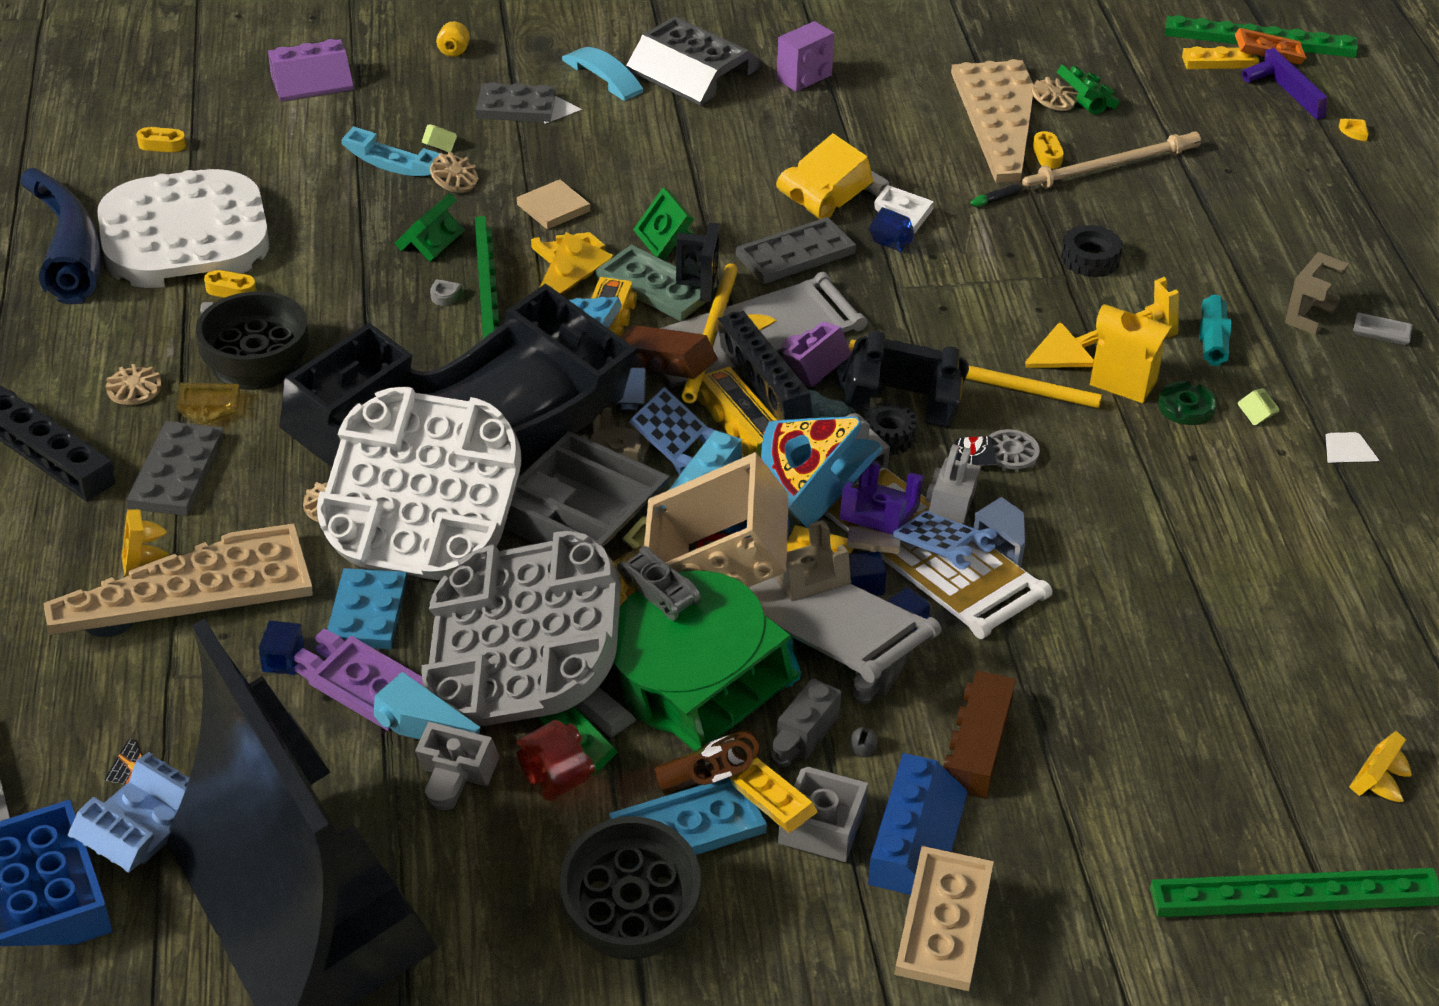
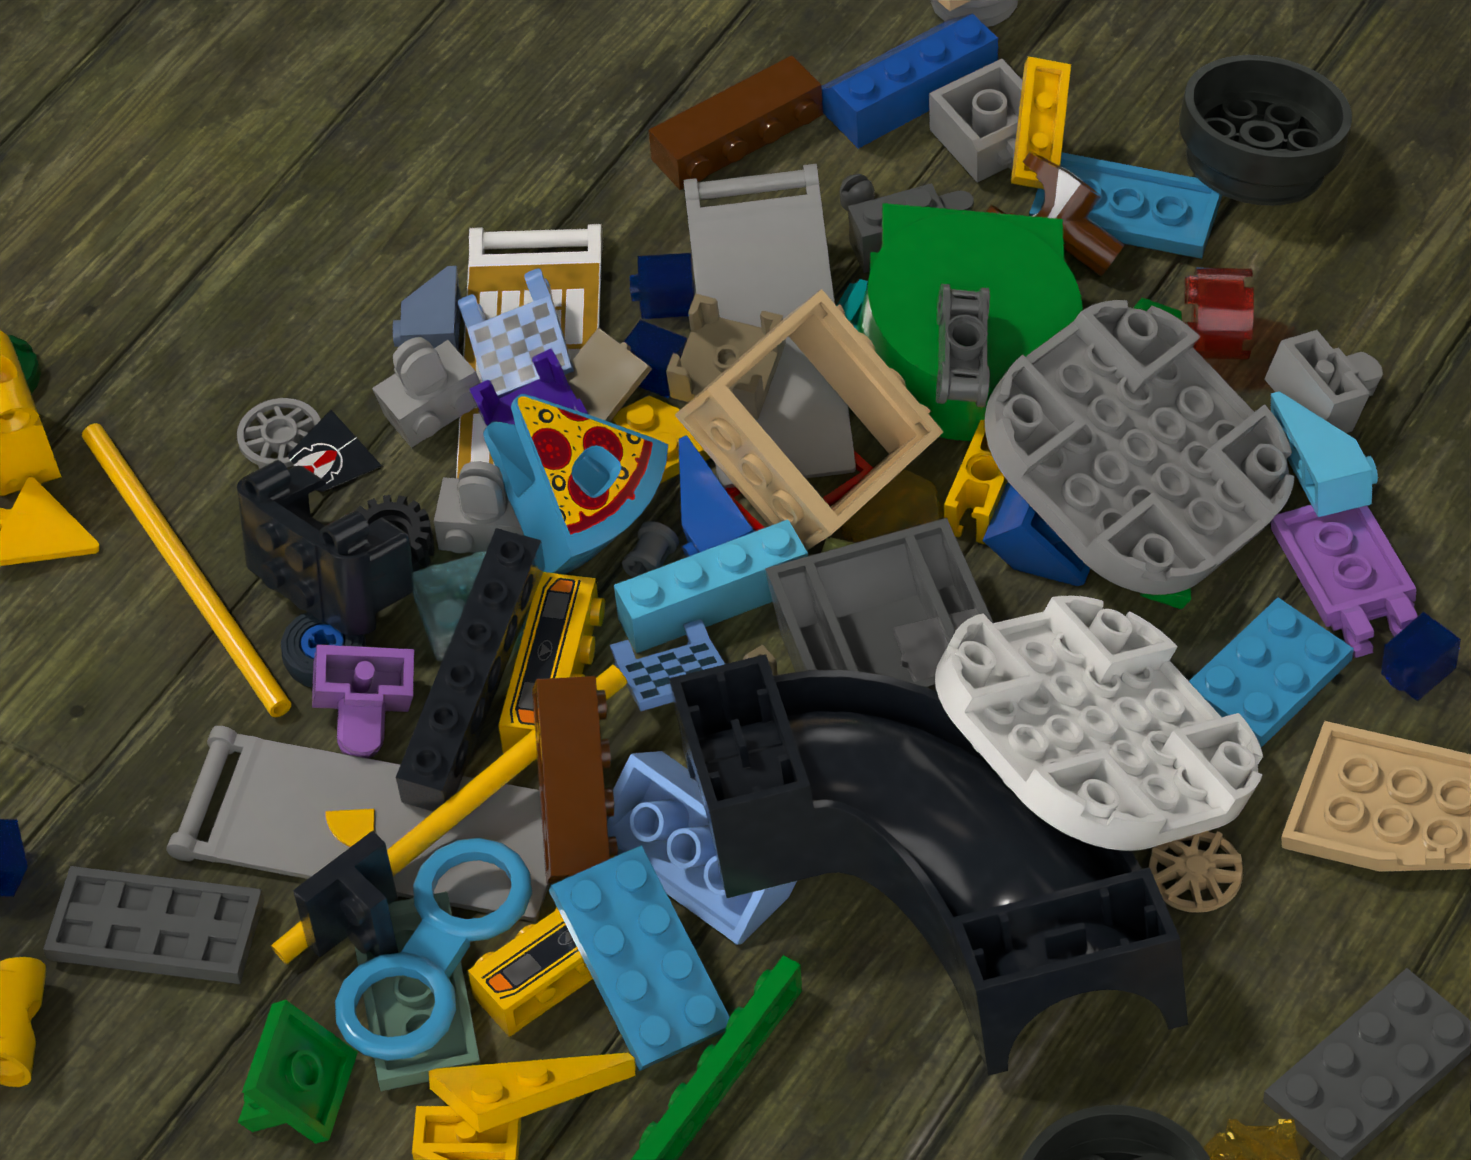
camera: 135 degrees left, 10 degrees up
none -> dark azure bar [335,838,532,1061]

